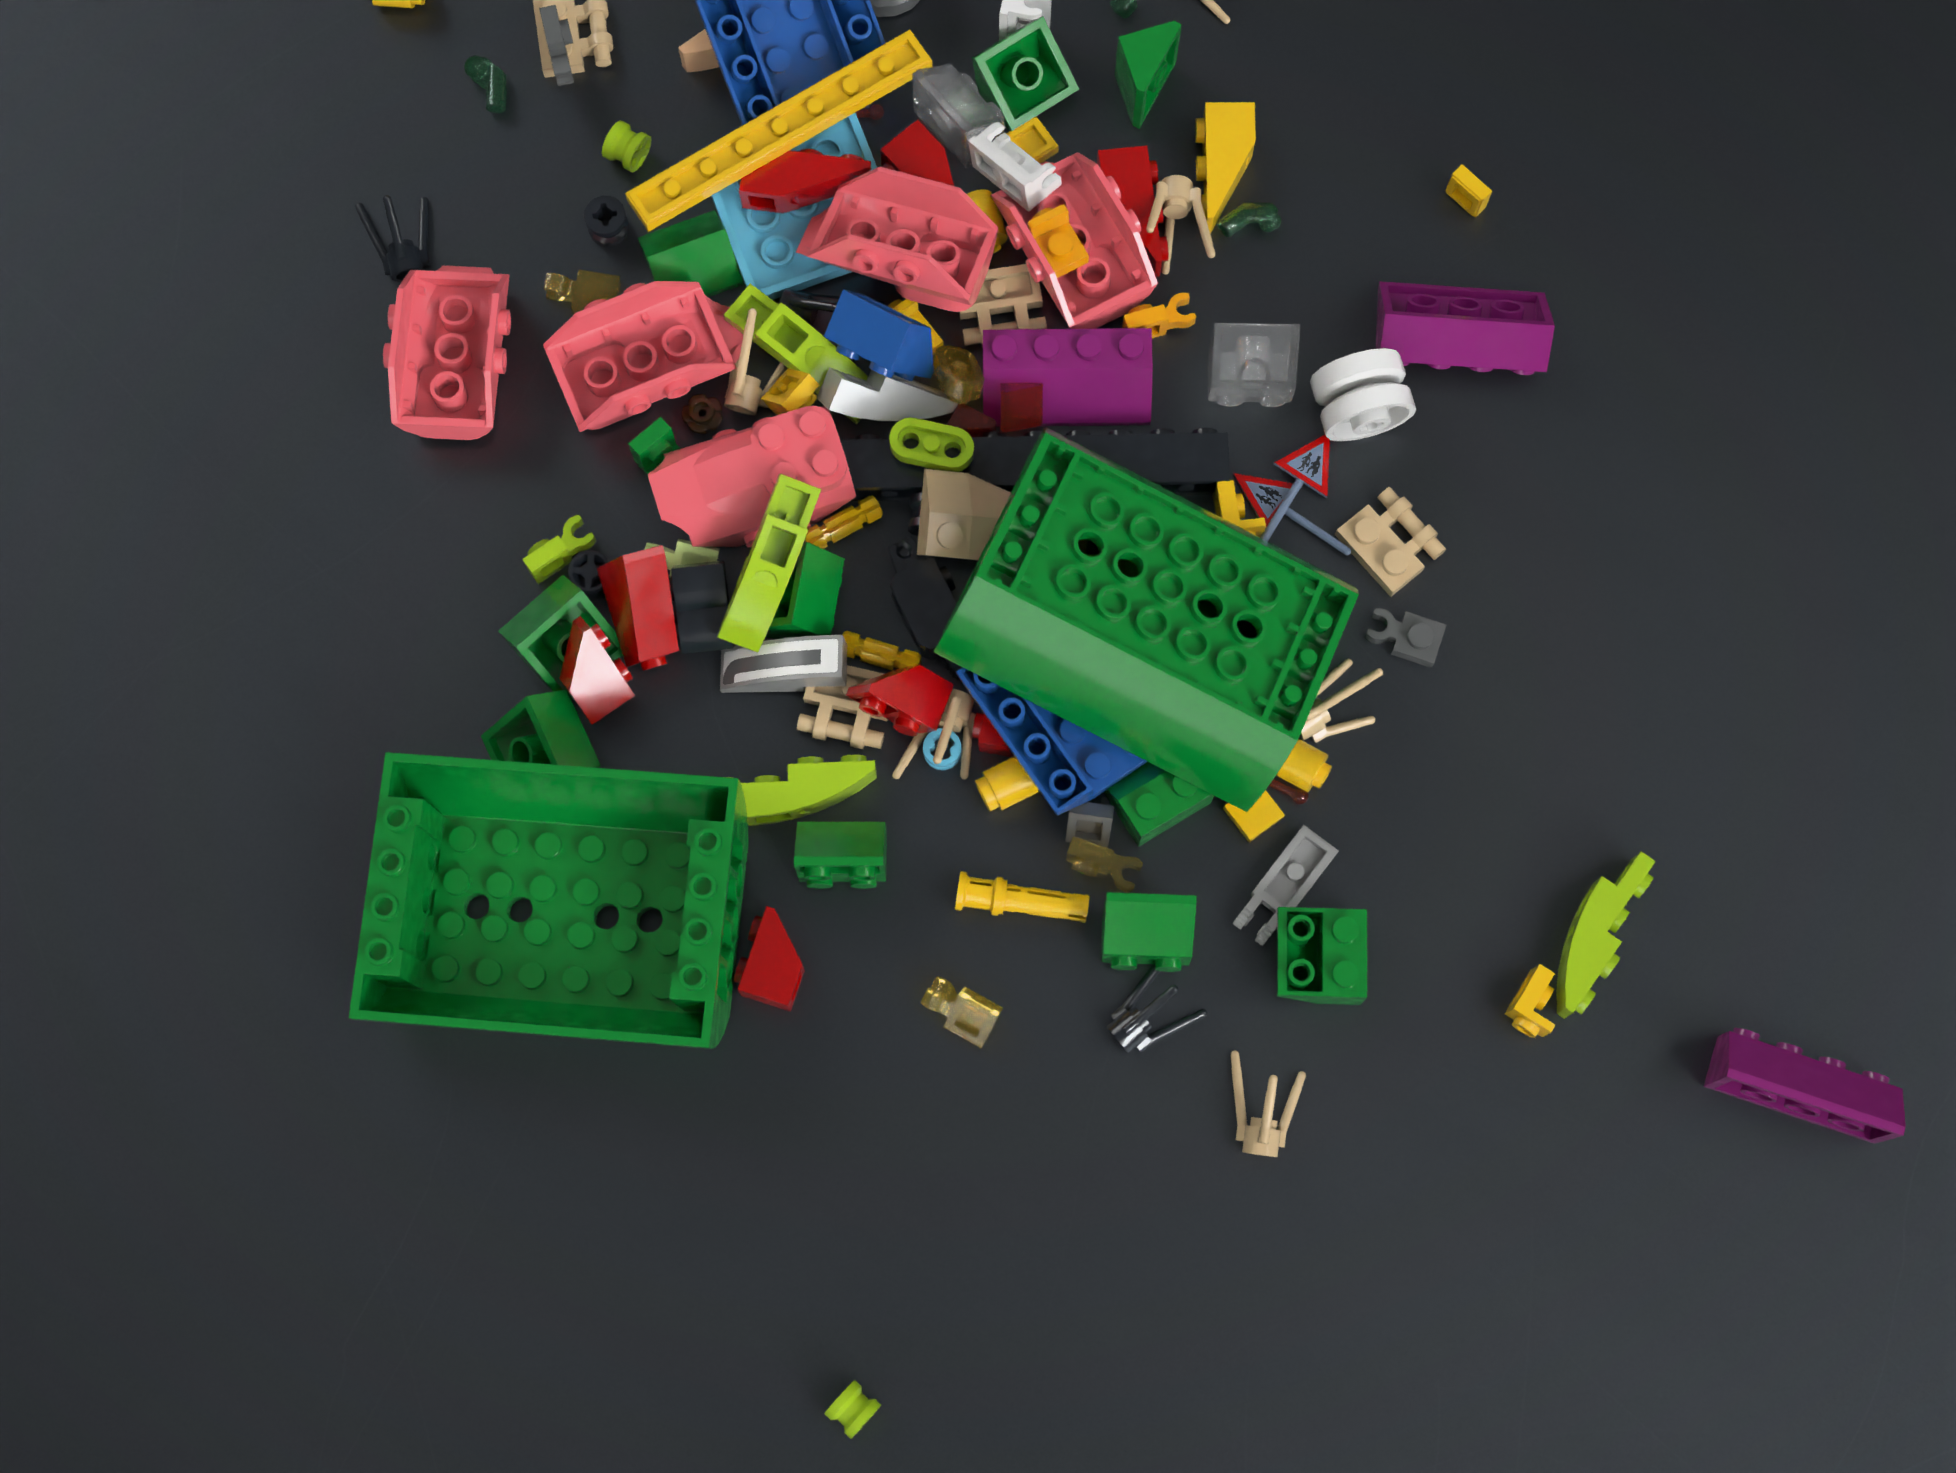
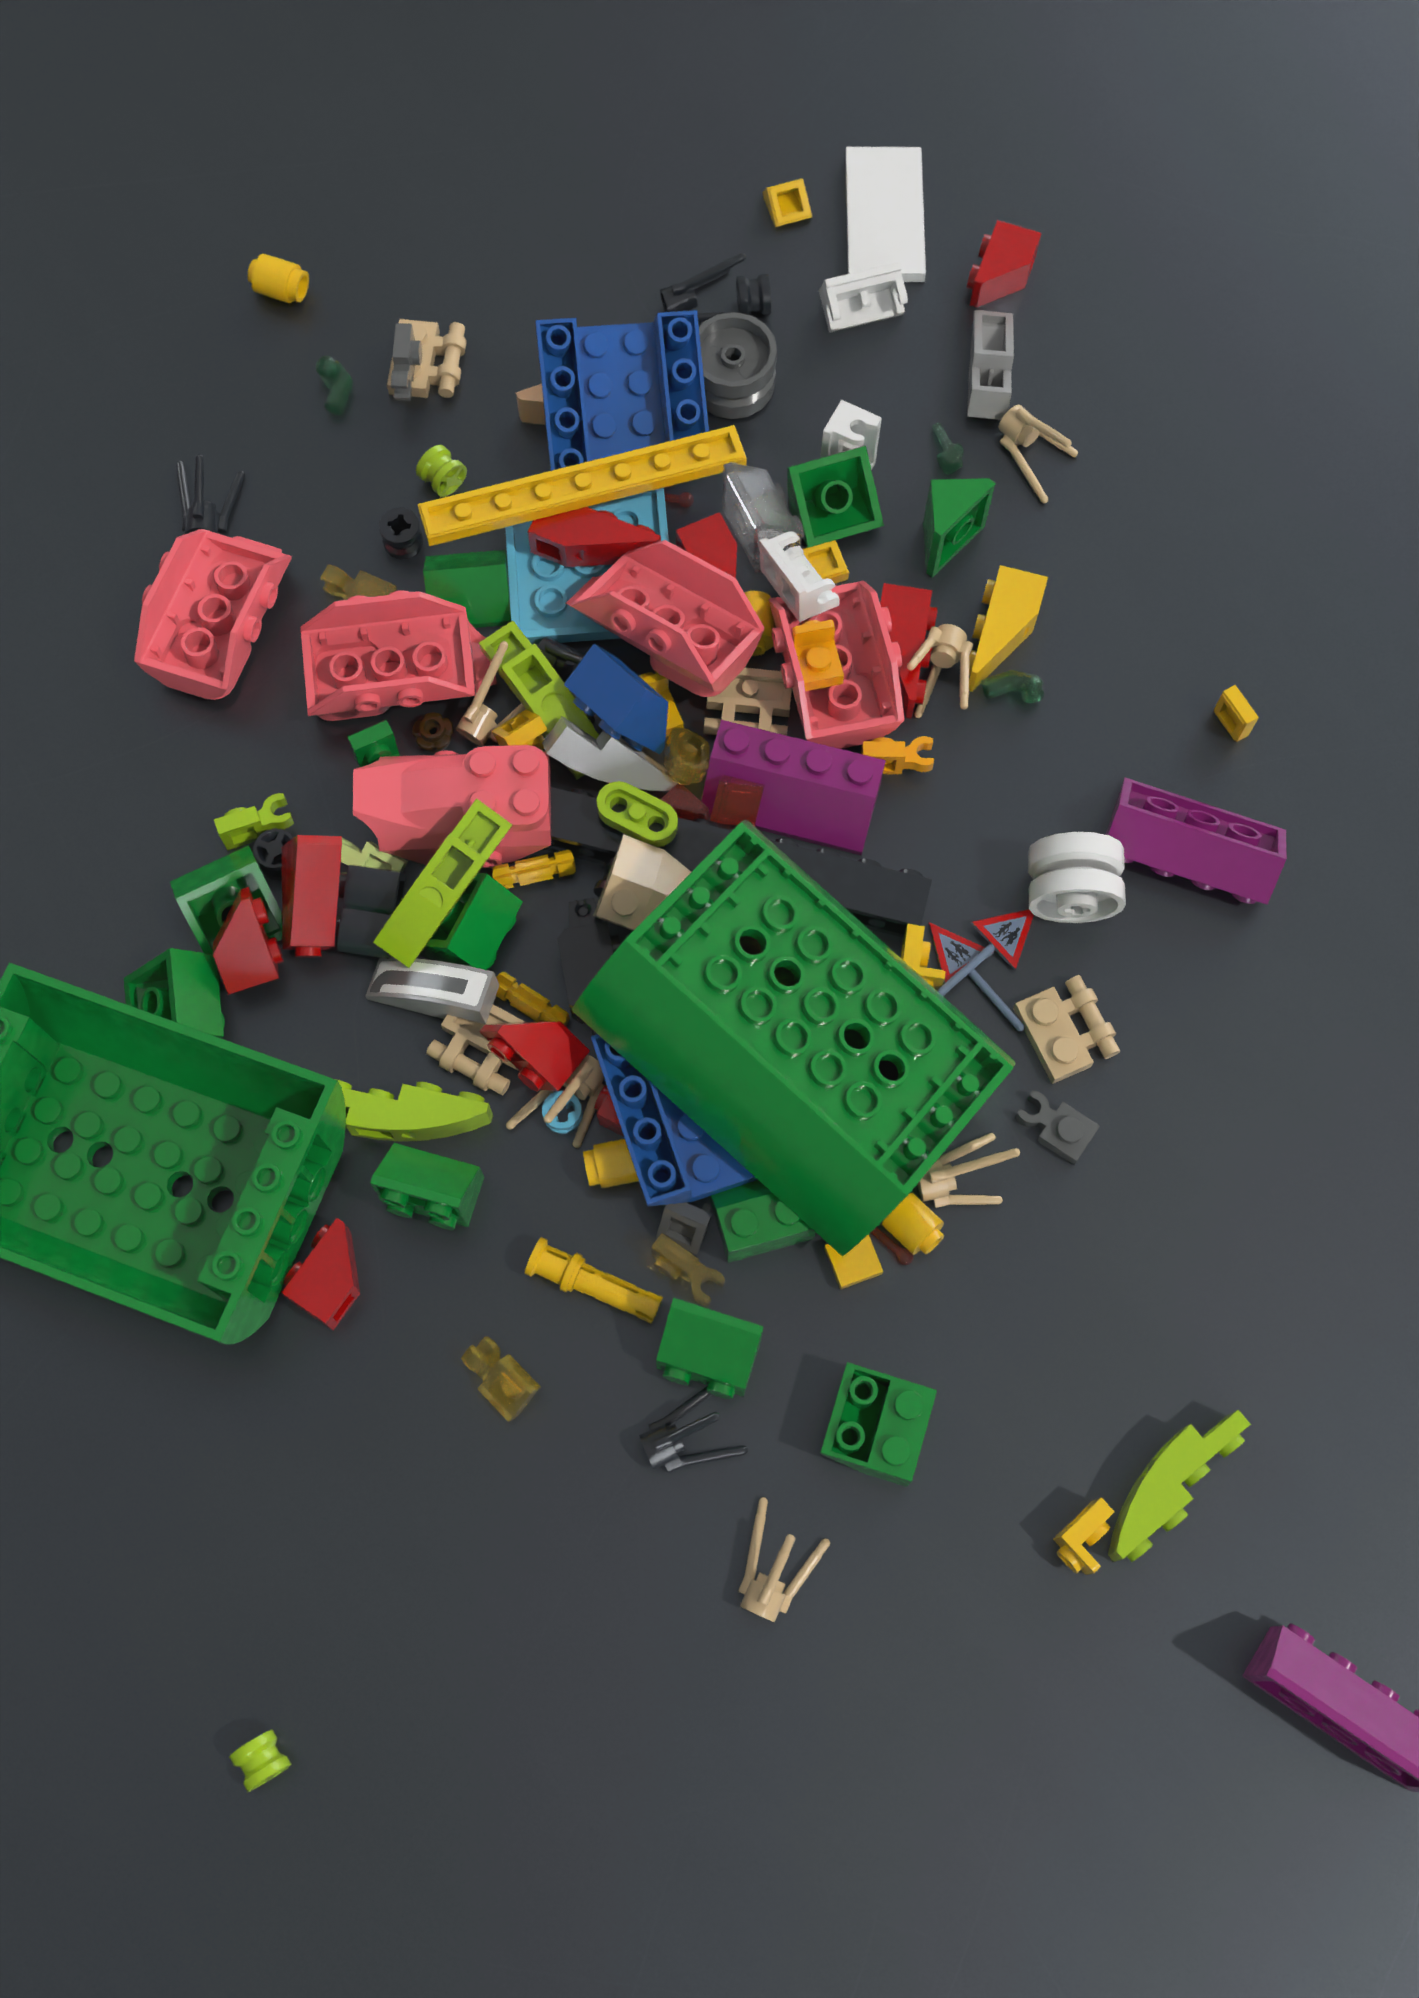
camera: 15 degrees right, 5 degrees down
clear slope [1208,323,1300,407] -> none
light grey hinge [1233,825,1339,946] -> none

